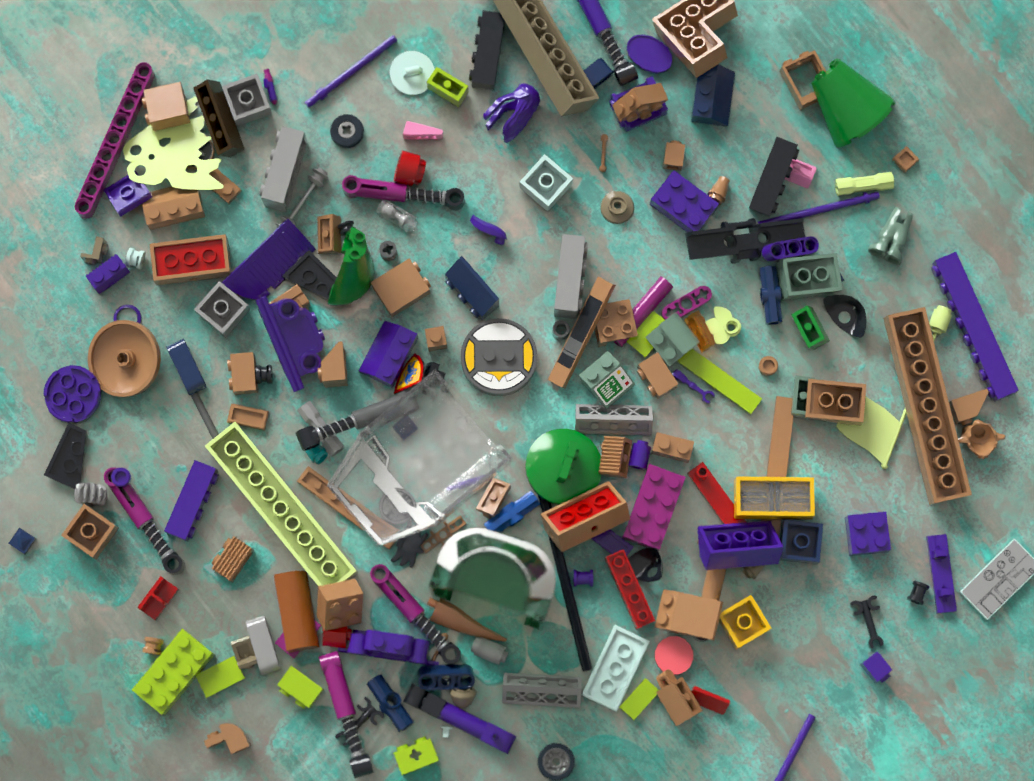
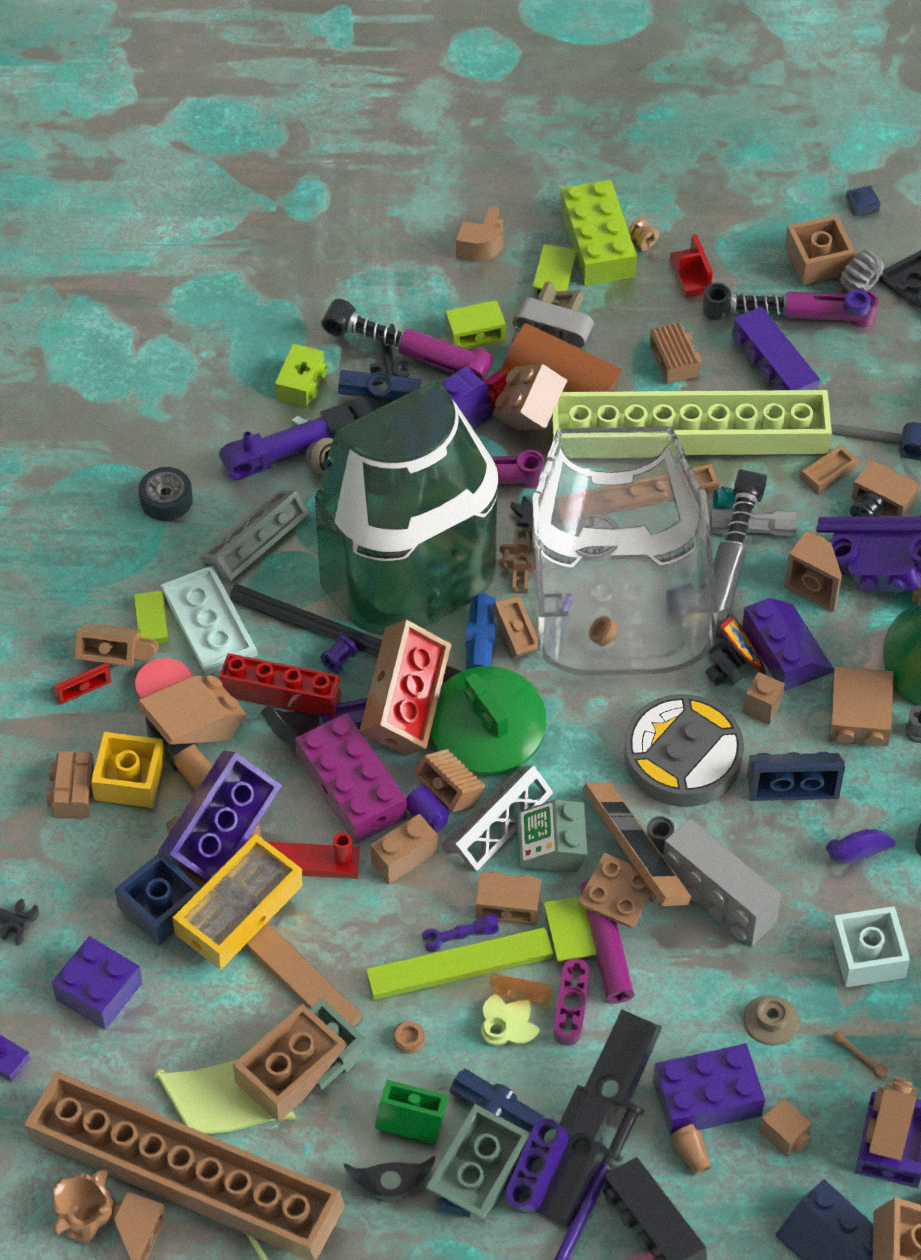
camera: 130 degrees right, 25 degrees down
sand green brick [646,312,700,367] -> none
none -> medium nougat brick [47,751,95,818]
none -> medium nougat tile [589,616,617,646]

